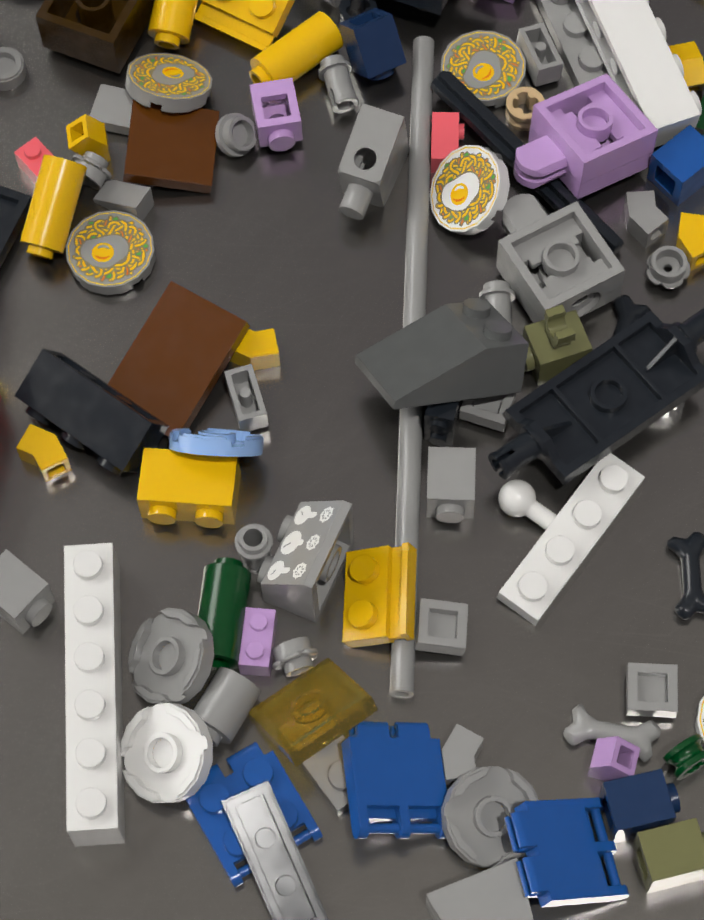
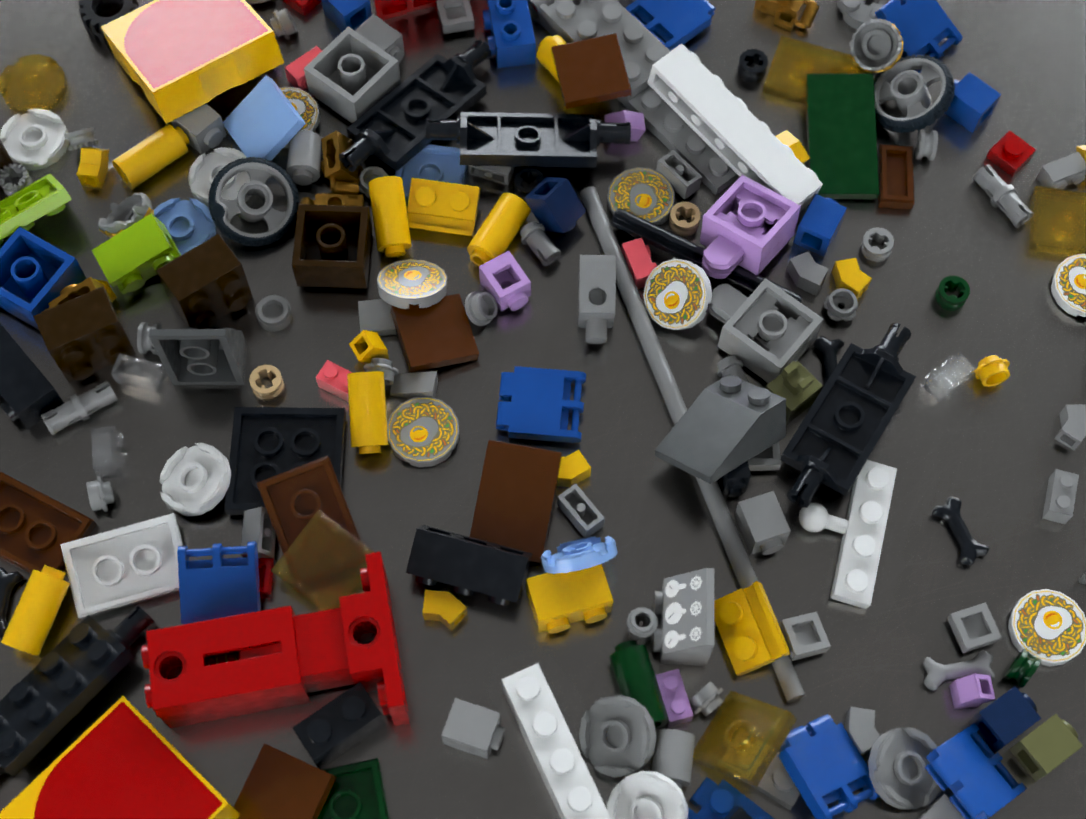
camera: 25 degrees left, 0 degrees up
none -> blue plate [496,366,586,443]

